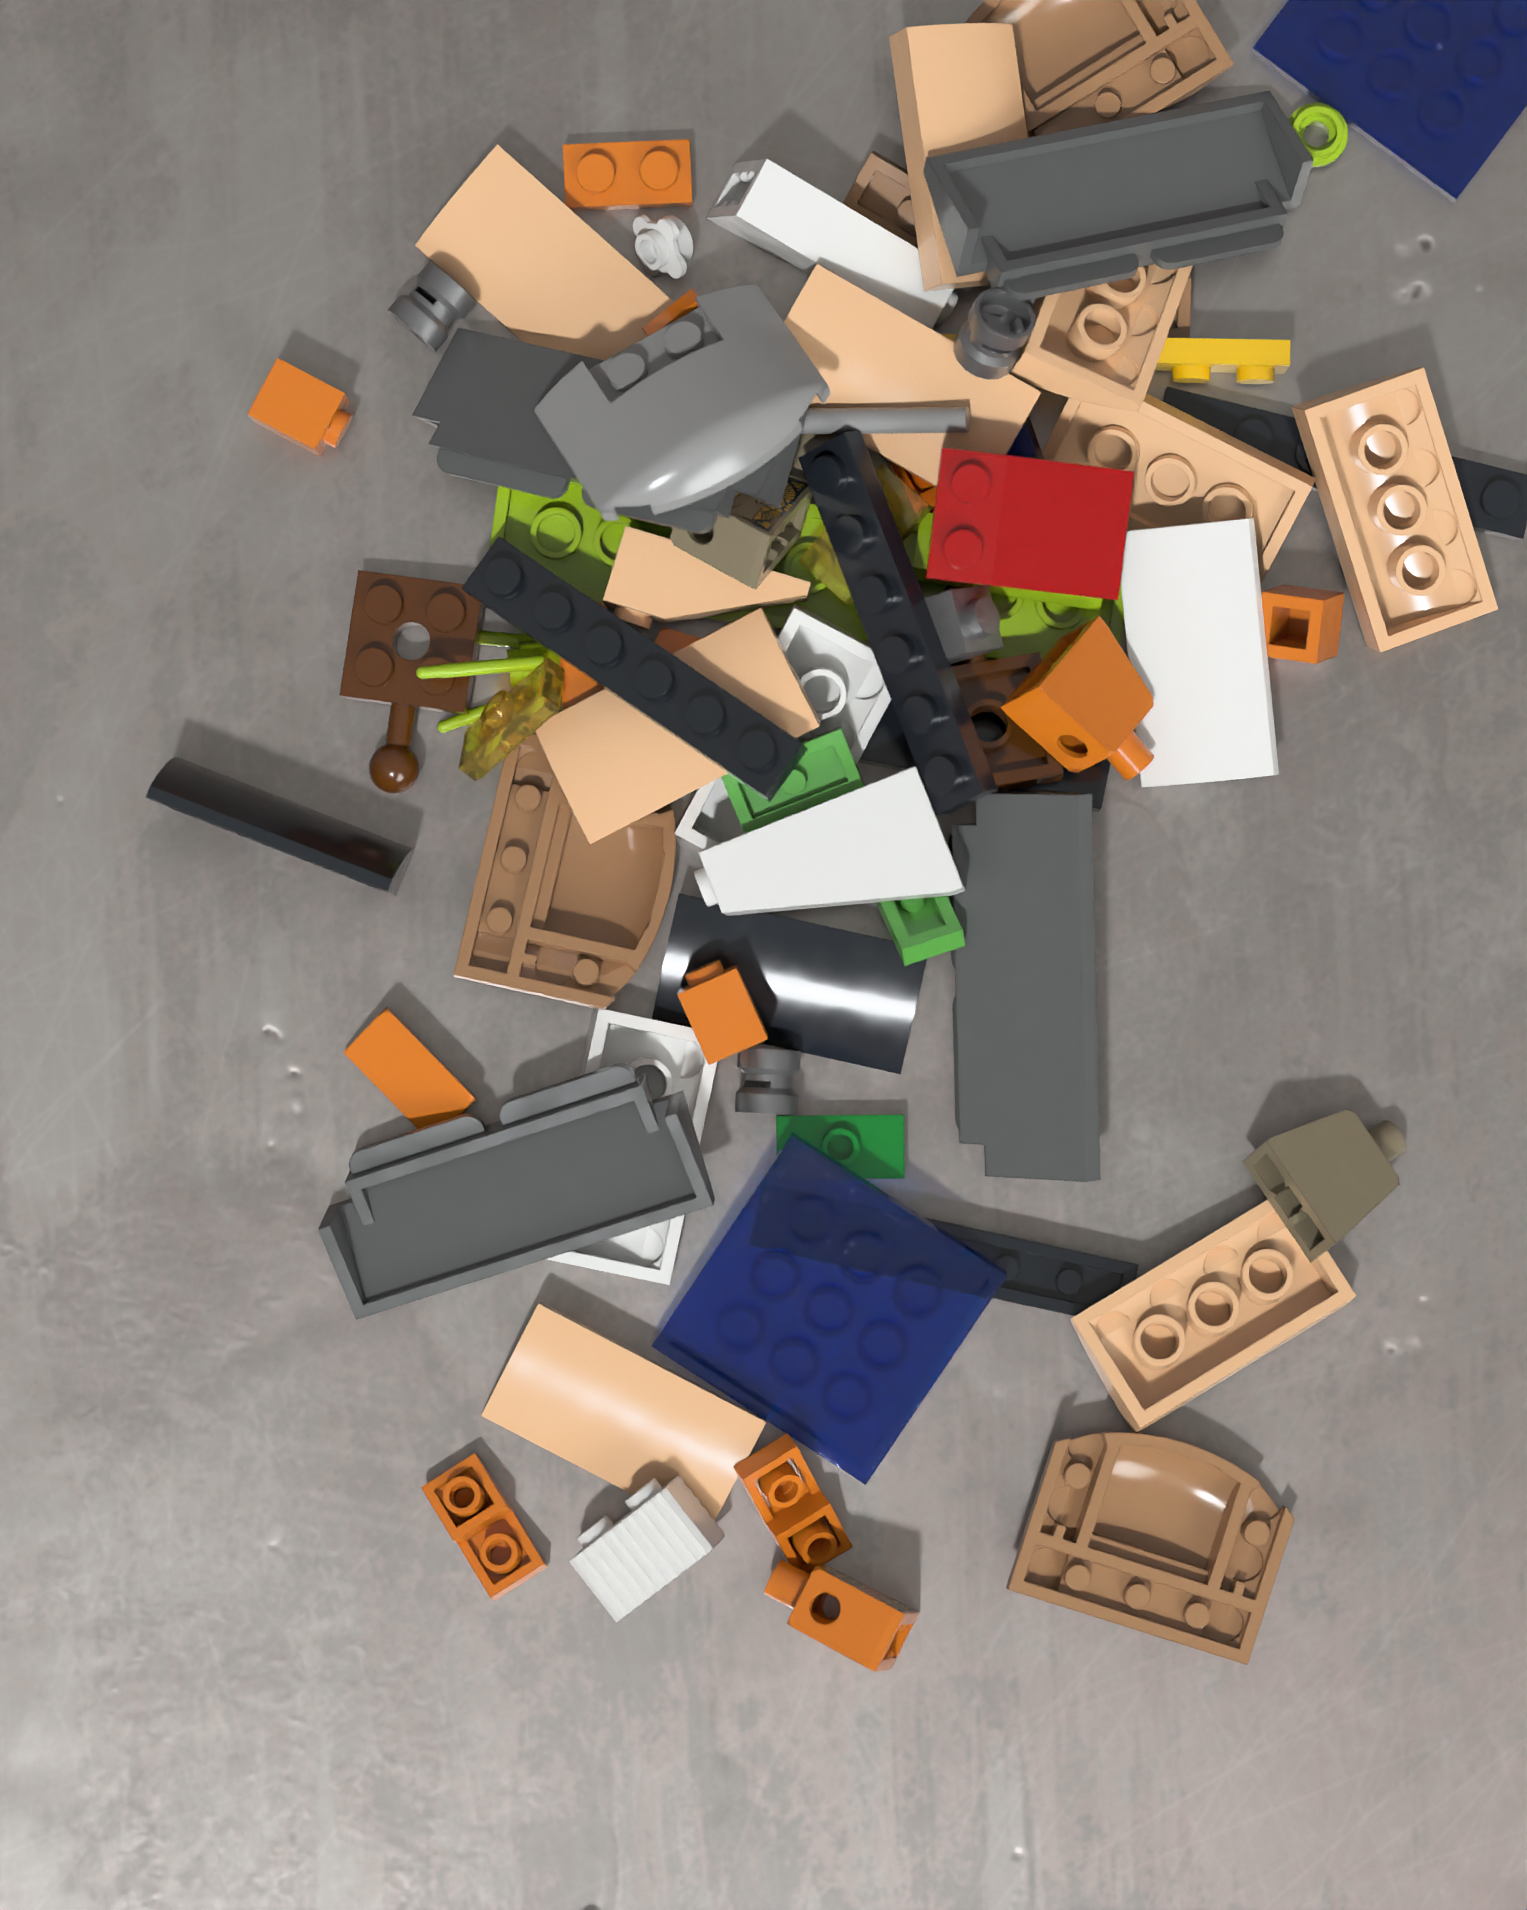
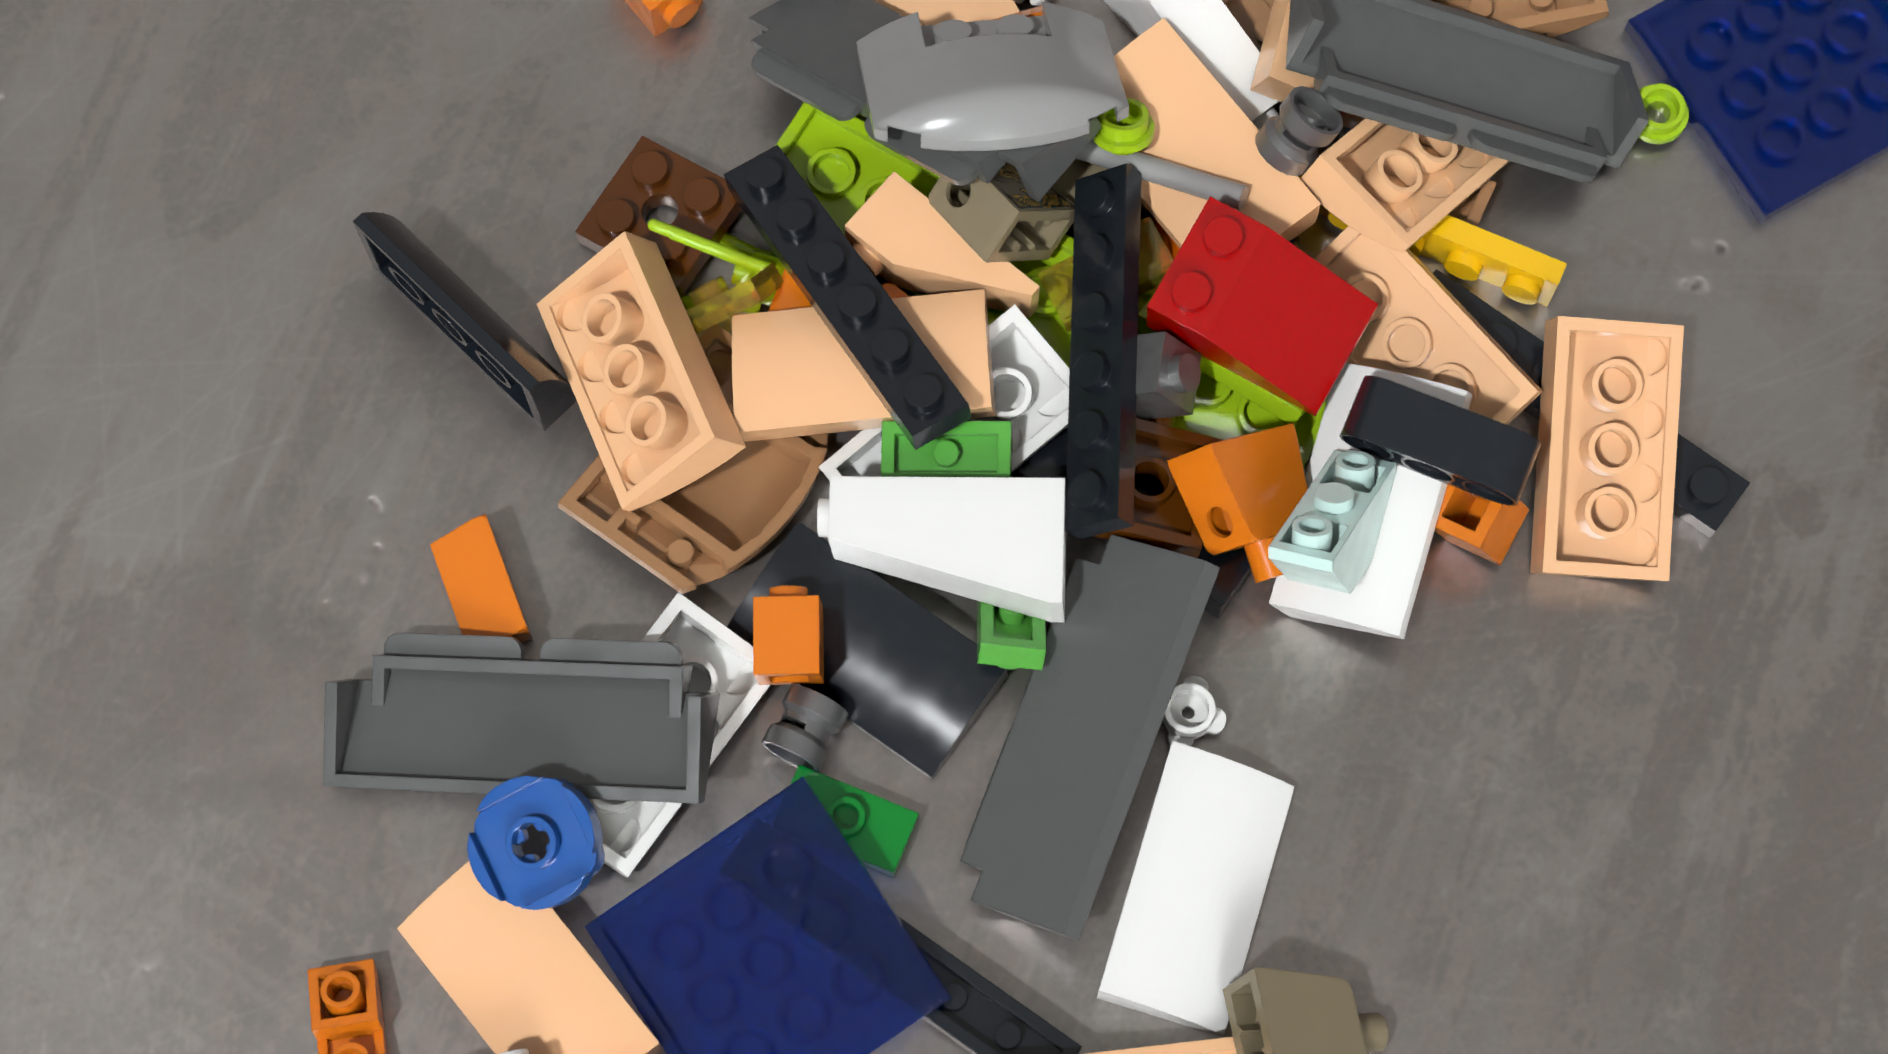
camera: 20 degrees right, 15 degrees down
none -> blue plate [467,776,605,910]
none -> light nougat slope [537,231,746,511]
none -> lime plate [1093,98,1155,155]
none -> white slope [1097,741,1295,1037]
none -> white plate [1162,676,1226,747]
none -> light aqua slope [1268,450,1396,594]
none -> black beam [1339,375,1541,506]

